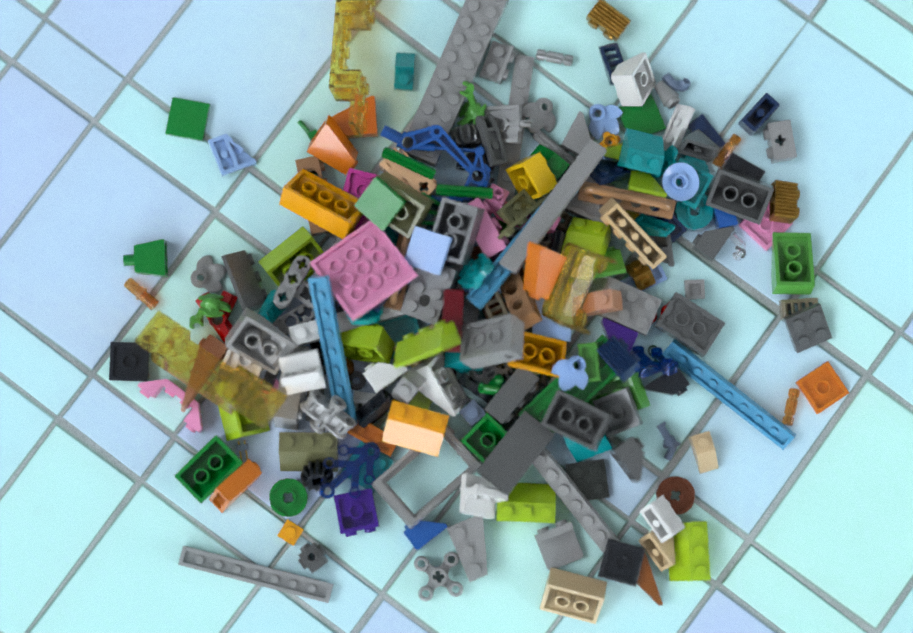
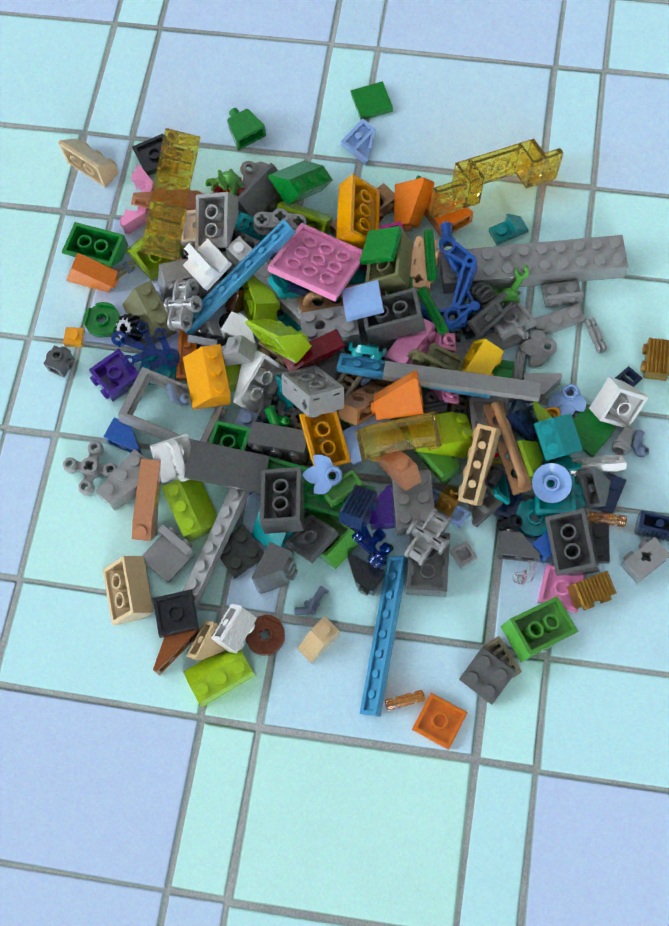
camera: 70 degrees right, 15 degrees down
clear orange axle [124,278,159,310] -> none
light grey plate [178,546,334,603] -> none
none -> tan slope [58,139,119,188]
none -> nougat slope [132,458,161,541]
none -> sand blue arm [167,383,190,406]
none -> green slope [268,160,333,206]
none -> light grey axle [404,508,452,566]
none -> black pin [485,463,505,489]
none -> black pin [497,514,523,532]

